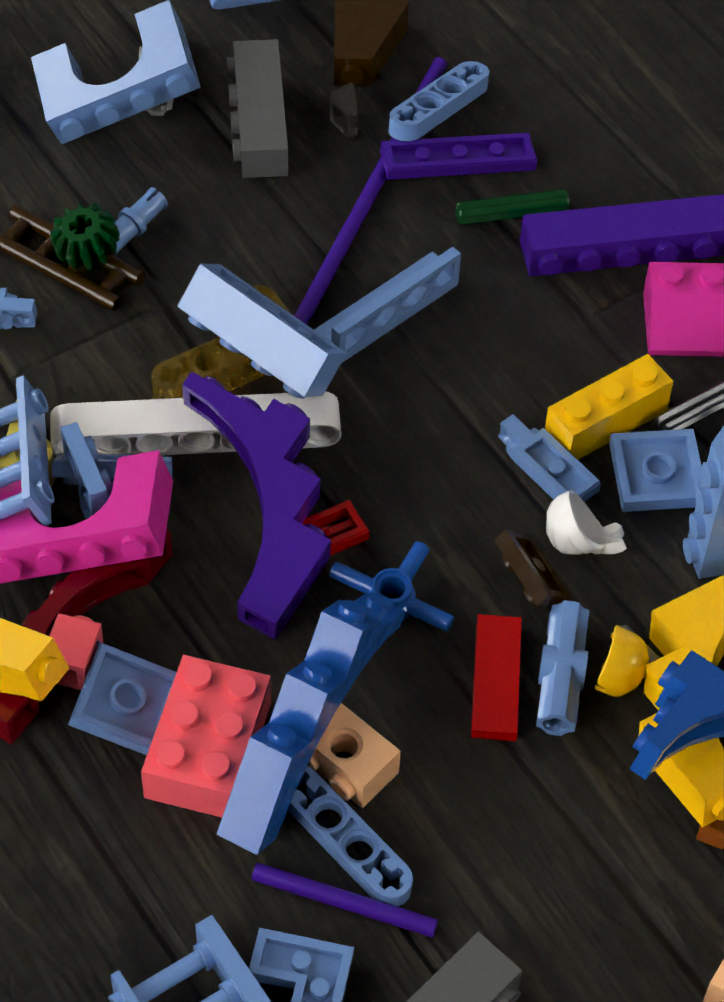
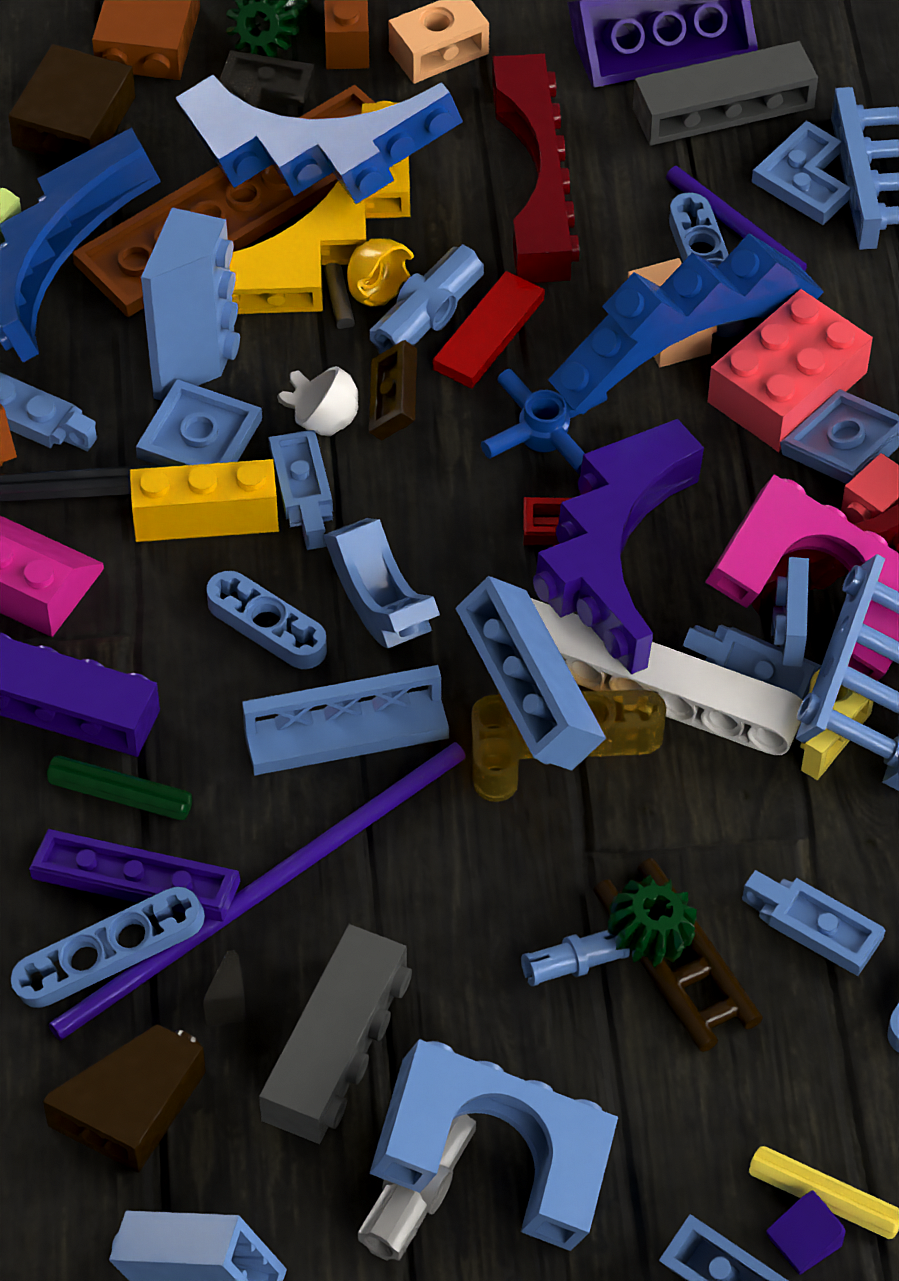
camera: 150 degrees left, 0 degrees up
none -> medium blue beam [207,571,327,669]
none -> medium blue arch [323,518,440,648]
none -> dark red arch [492,53,579,283]

